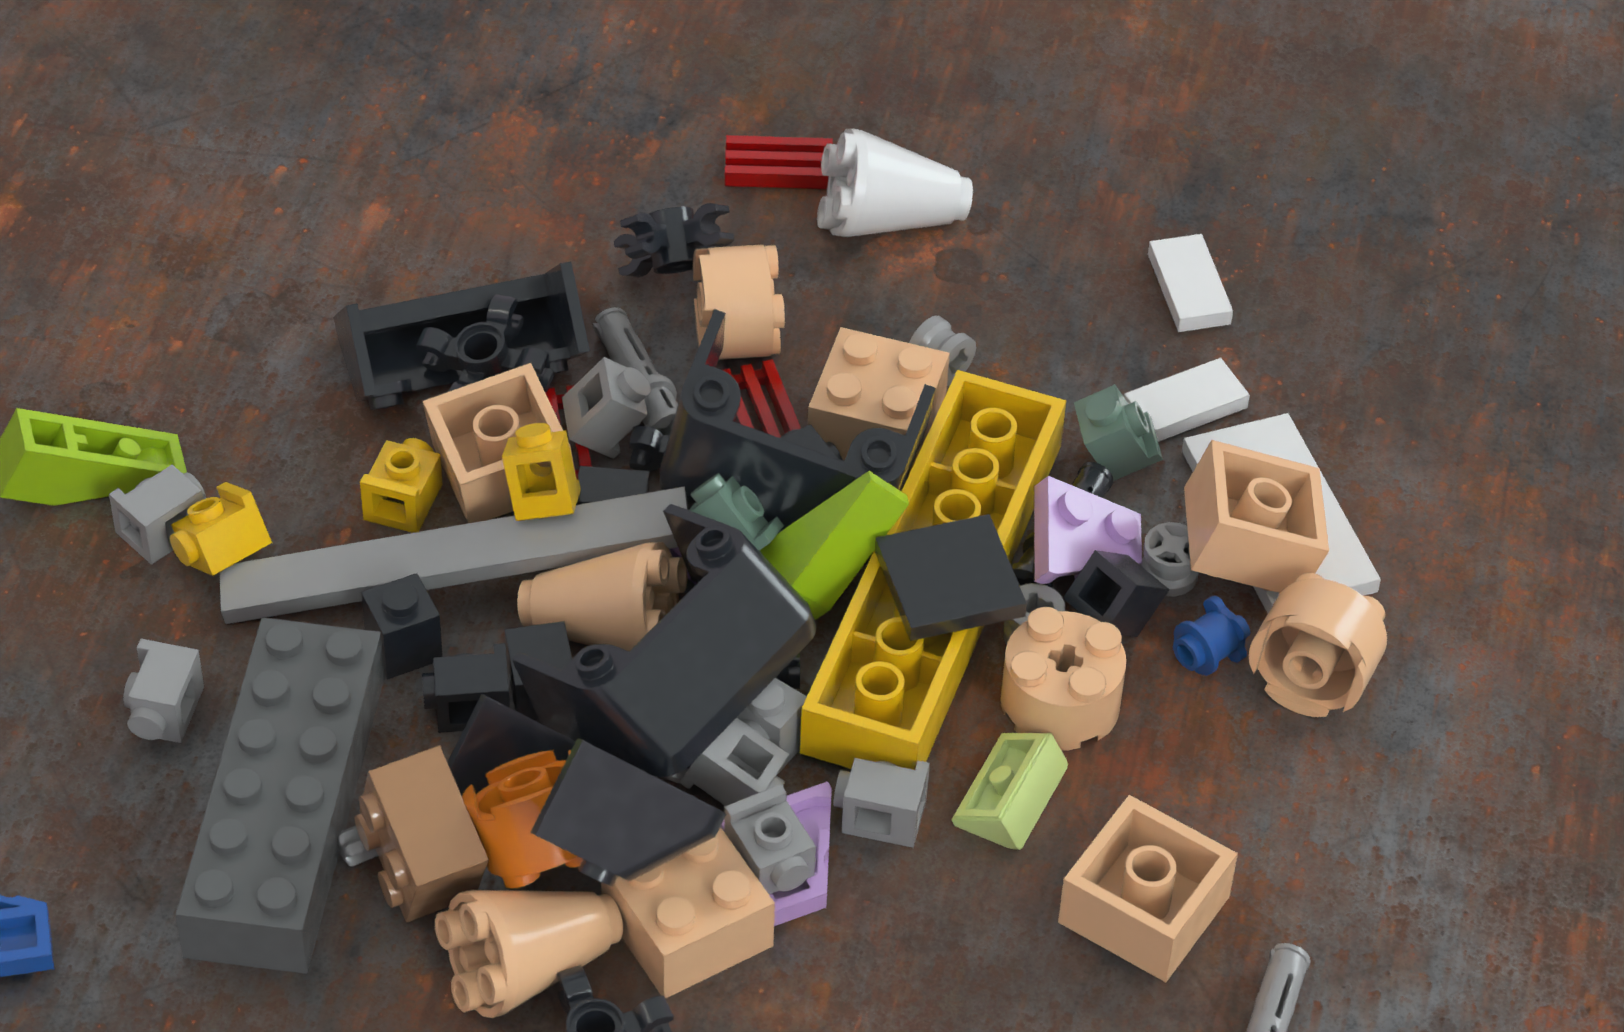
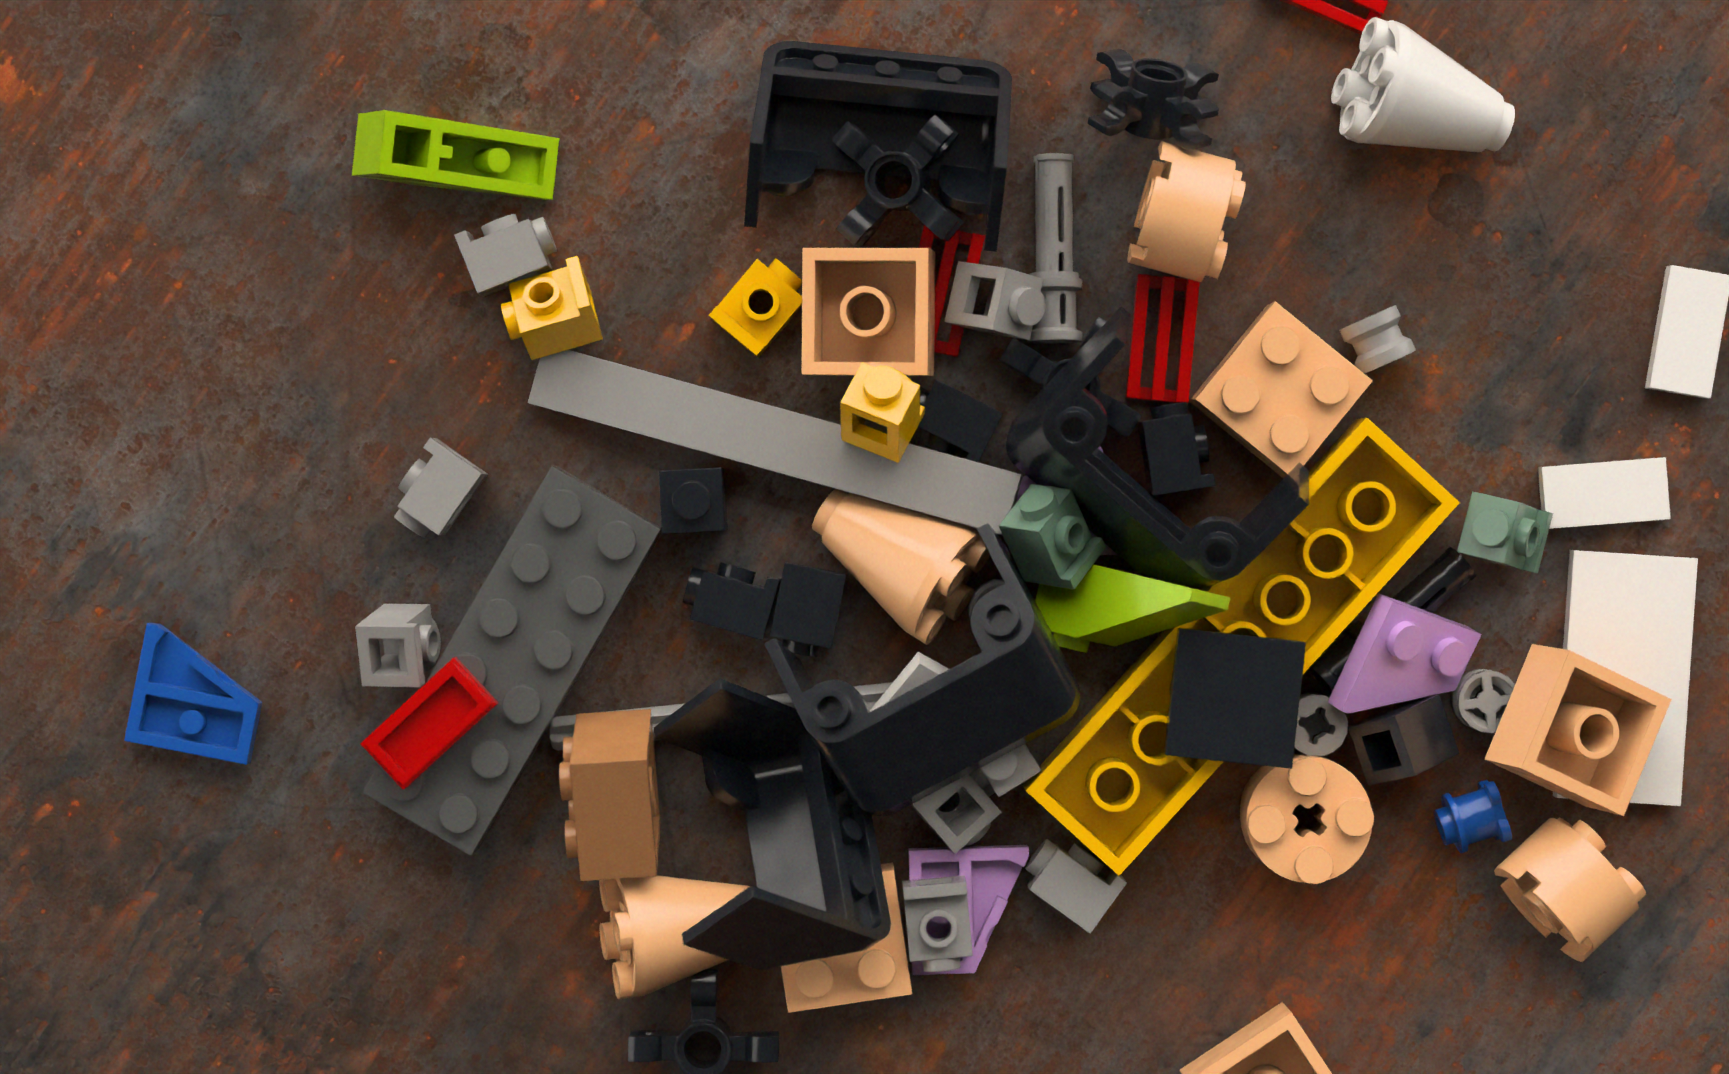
camera: 25 degrees right, 40 degrees up
orange brick [462,750,583,888] -> none
yellowish green slope [951,733,1068,850] -> none
none -> light grey brick [355,604,441,687]
none -> red tile [360,657,499,790]

